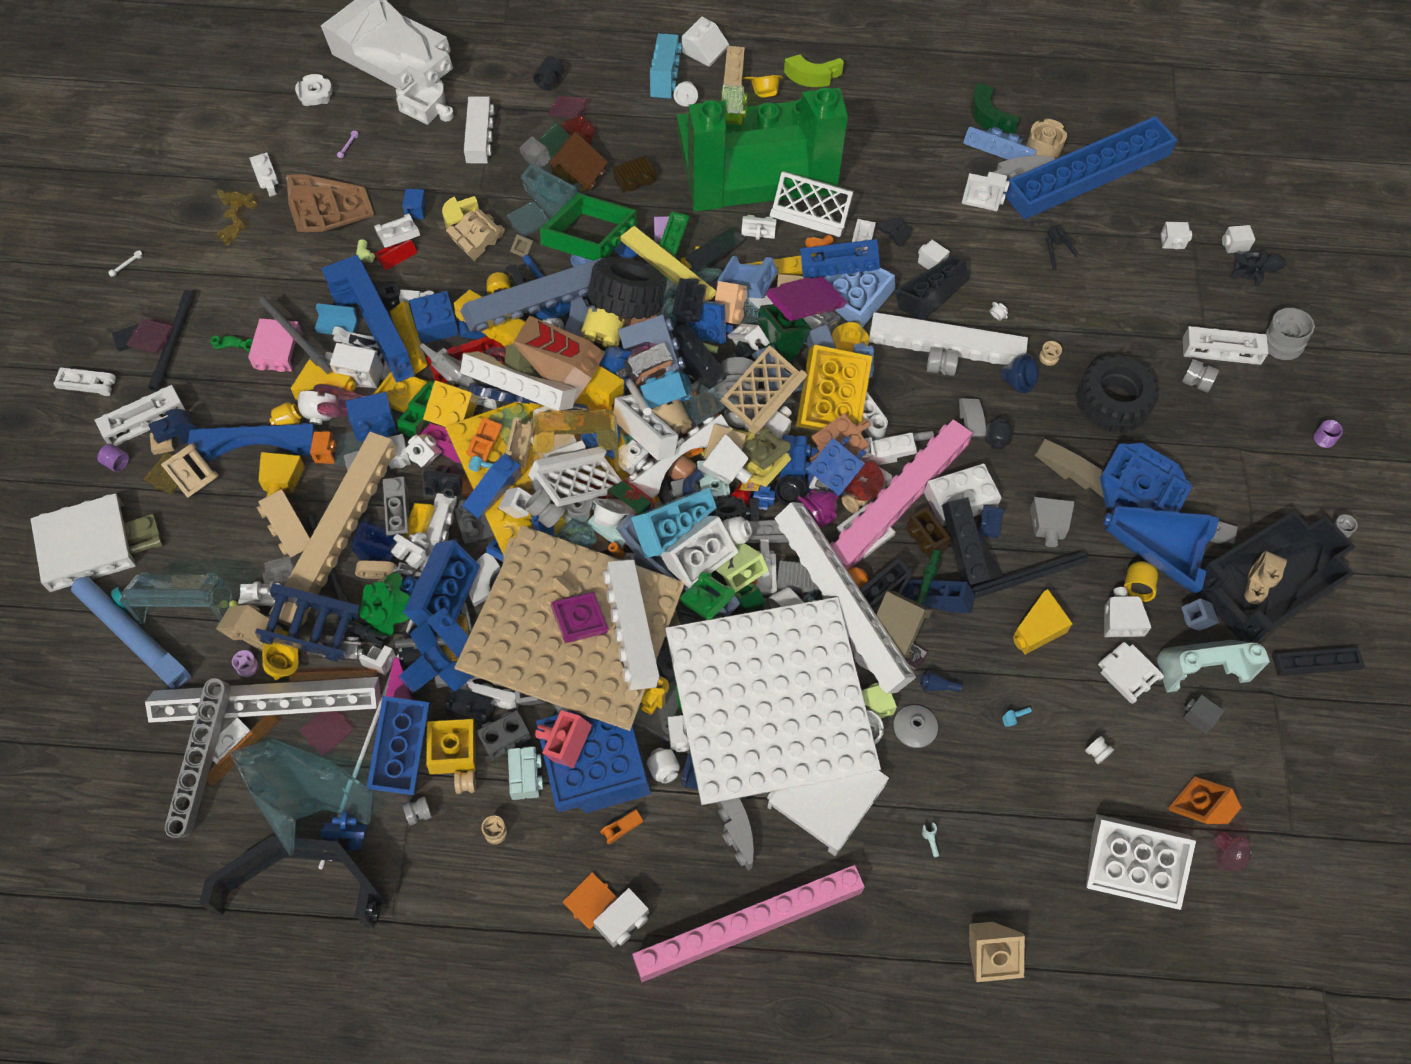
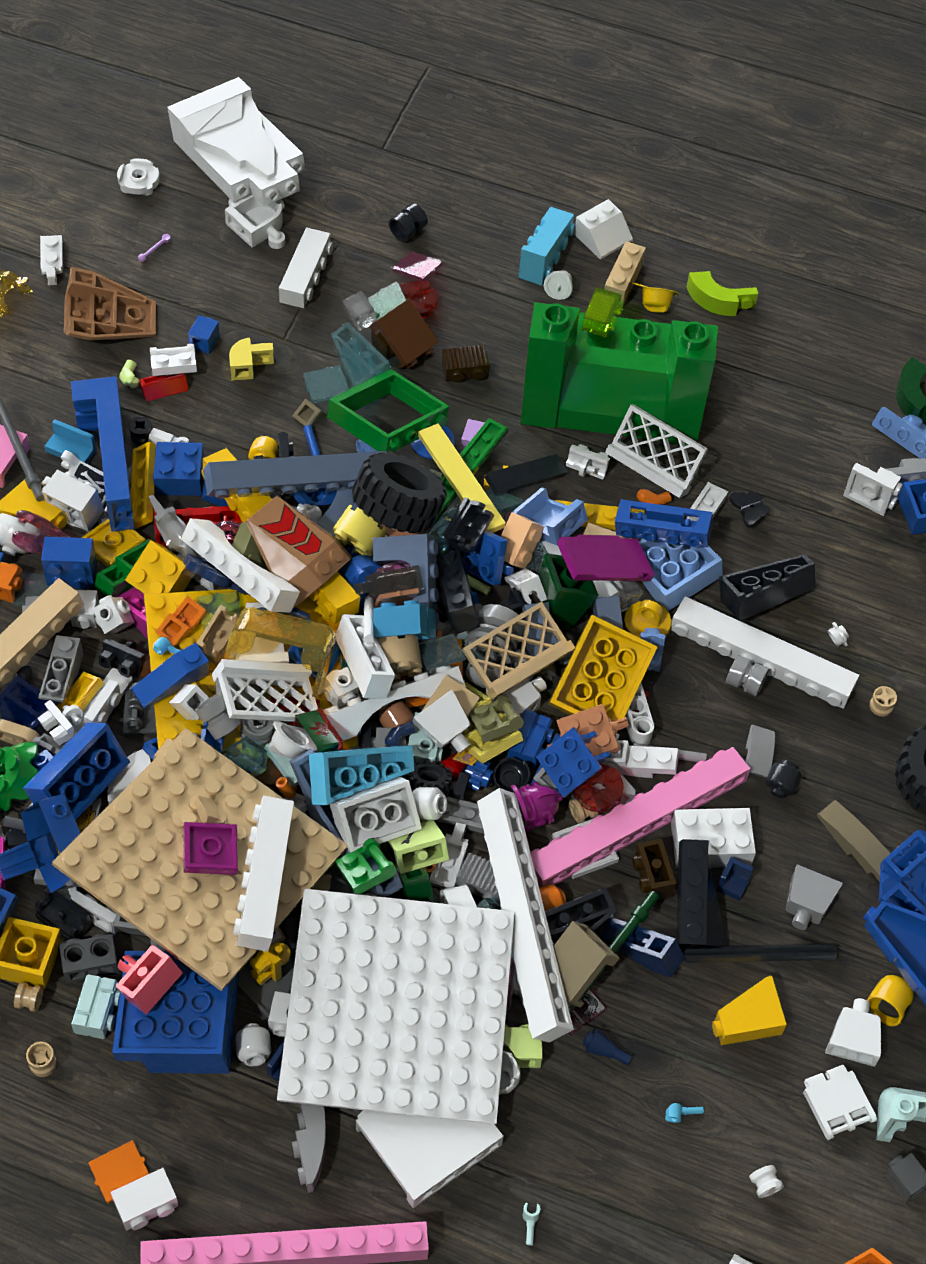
camera: 15 degrees right, 5 degrees down
tan hips [446,209,505,261] -> none
orange bar [600,809,643,845] -> none
light grey dish [893,705,938,748] -> none
white brick [918,240,950,269] -> none
dark blue piece [1002,354,1038,393] -> none

